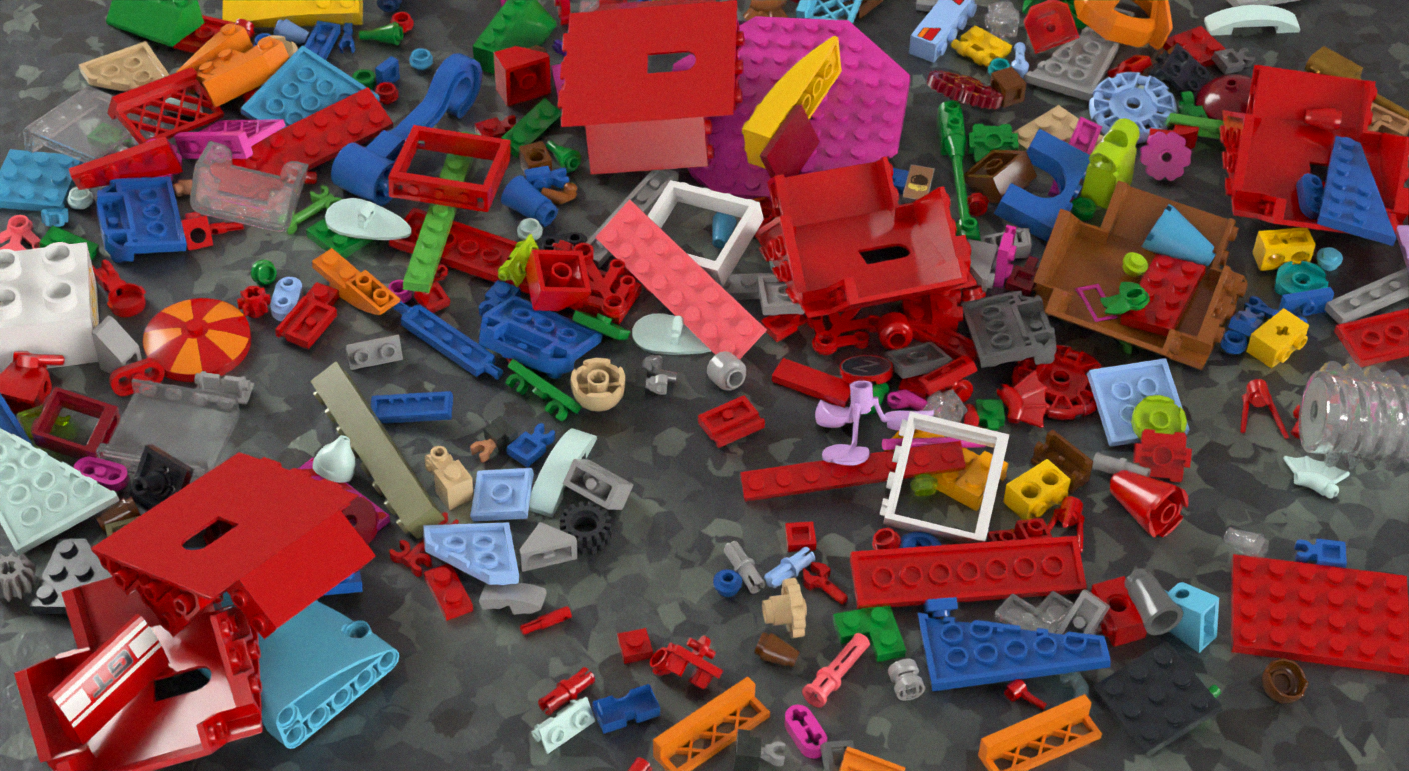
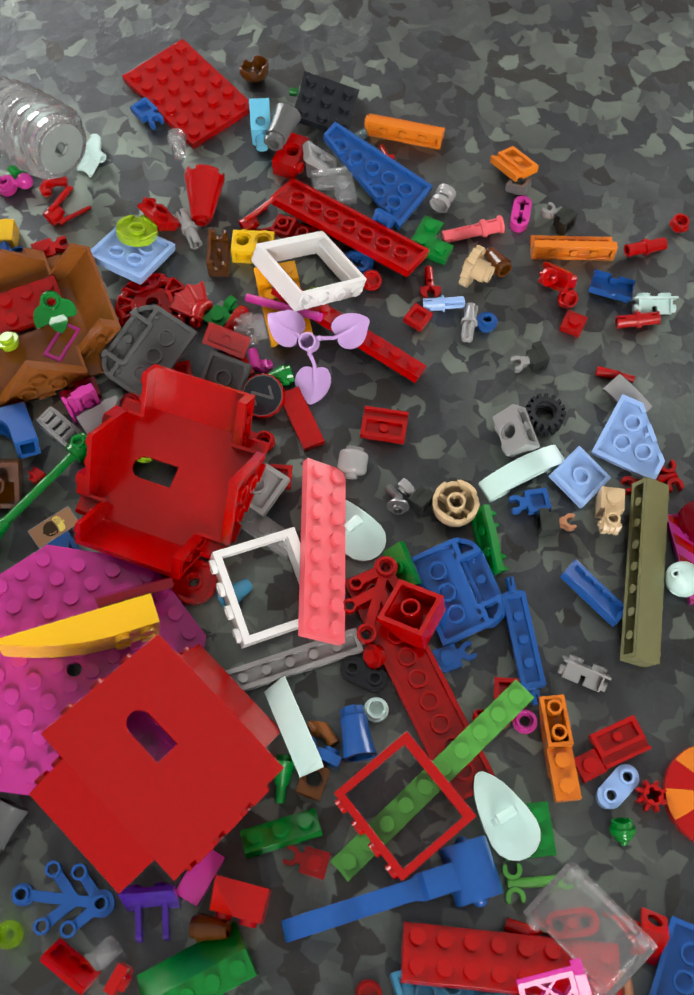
camera: 140 degrees left, 20 degrees up
red plate [424,563,473,621] -> none
lime hinge [498,234,539,287] -> none
light grey slope [519,522,577,572] -> none
none -> red plate [31,236,69,258]
none -> light aqua slope [264,676,324,777]
none -> pearl dark grey piece [510,340,550,373]

